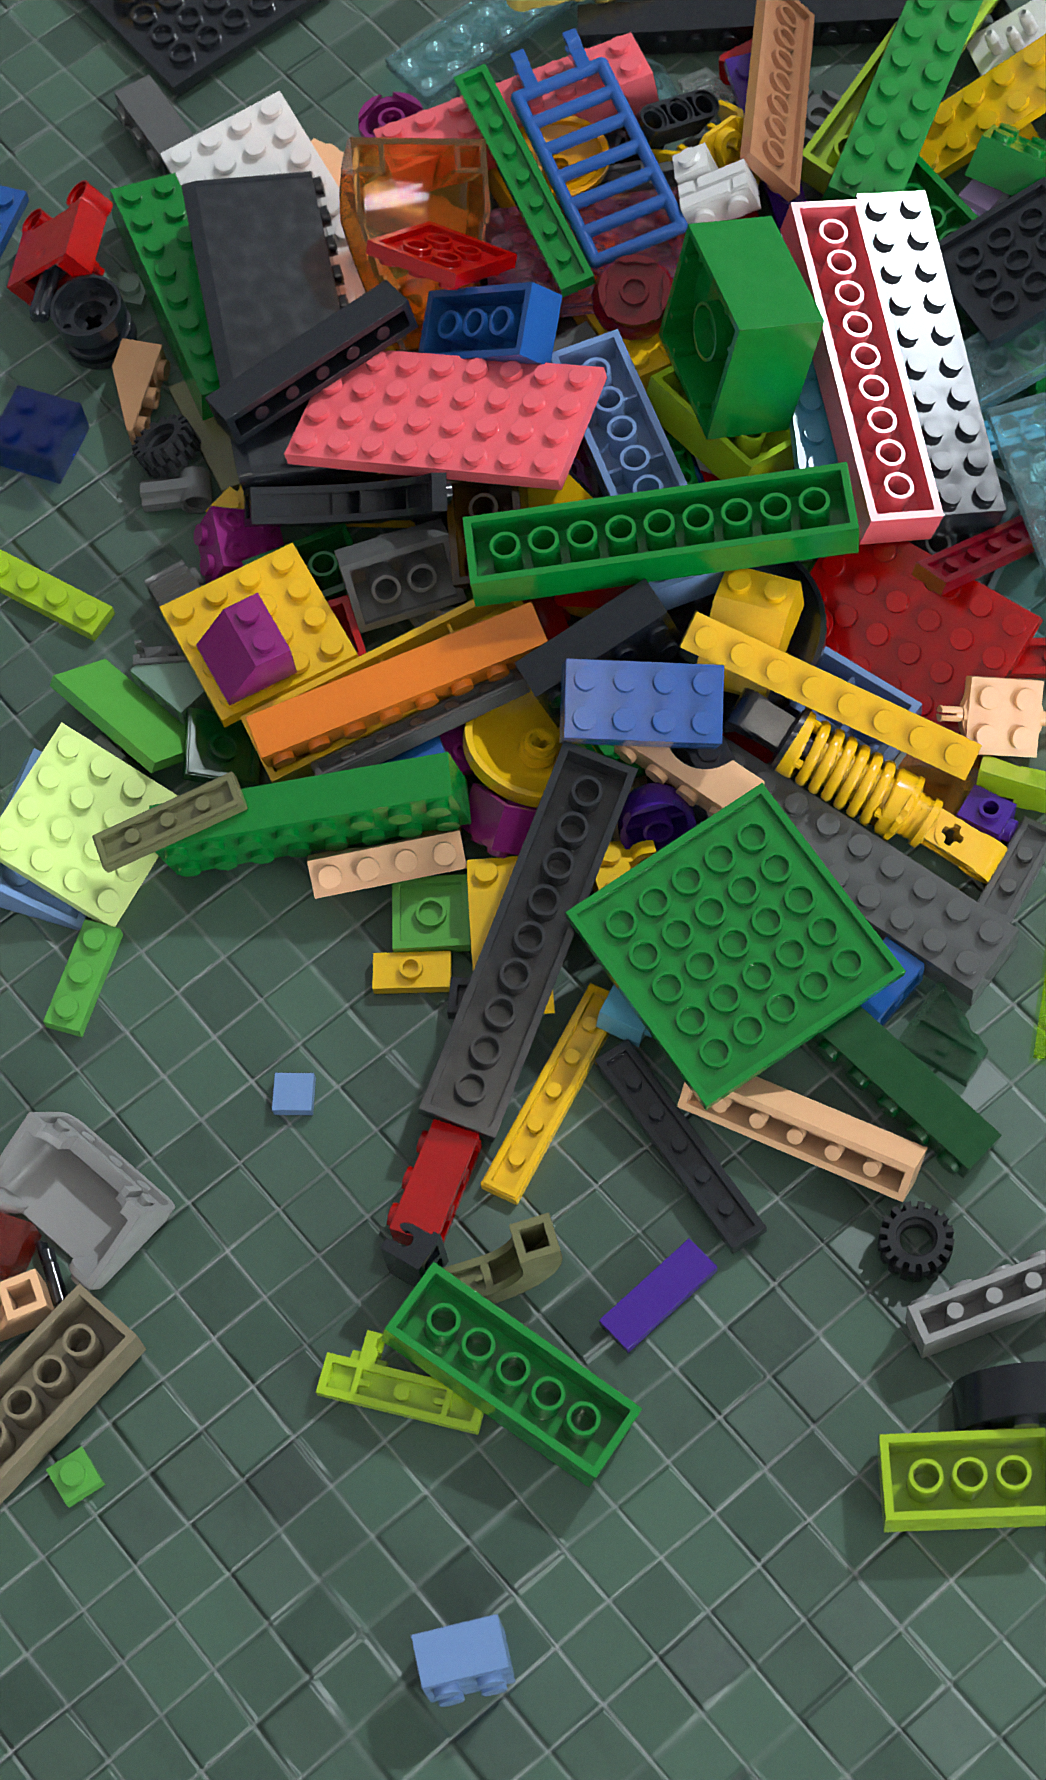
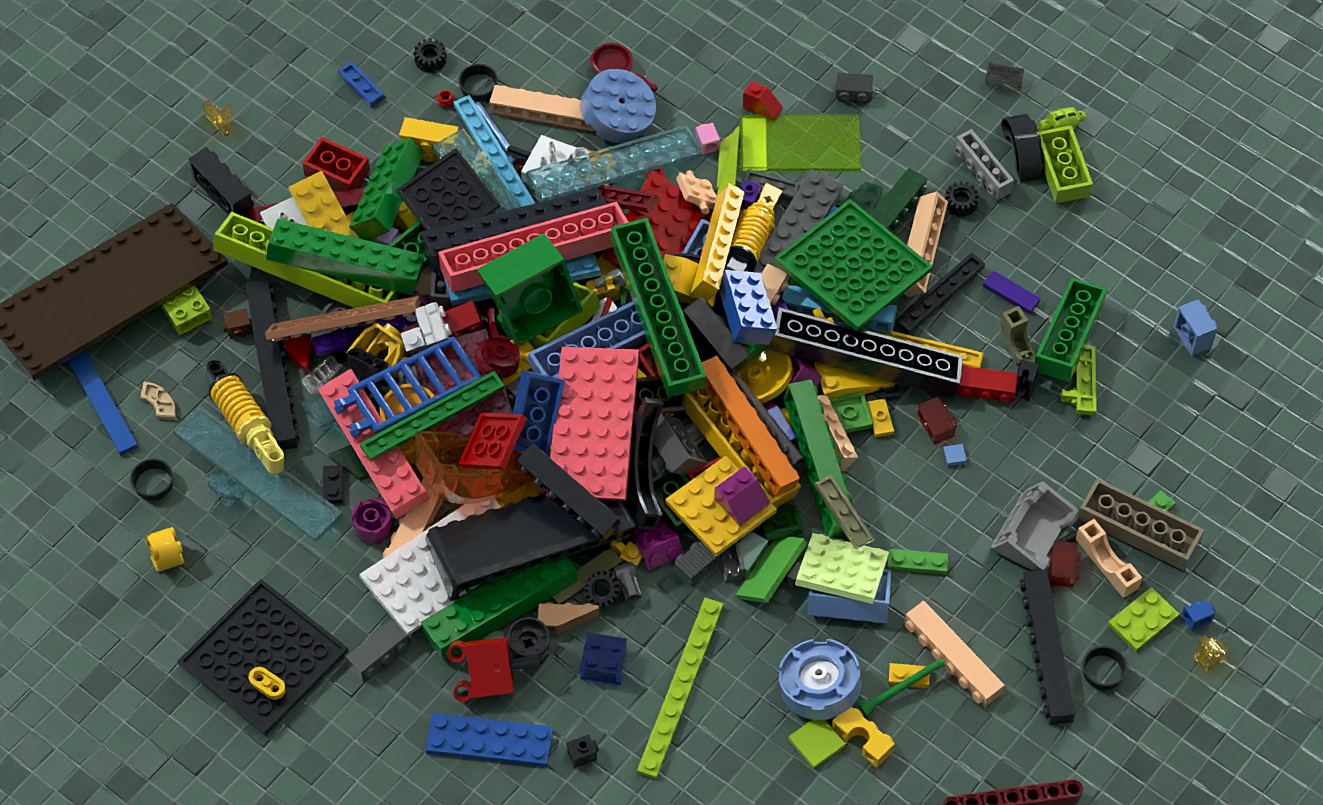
camera: 110 degrees left, 5 degrees down
none -> clear red brick [916,397,957,445]

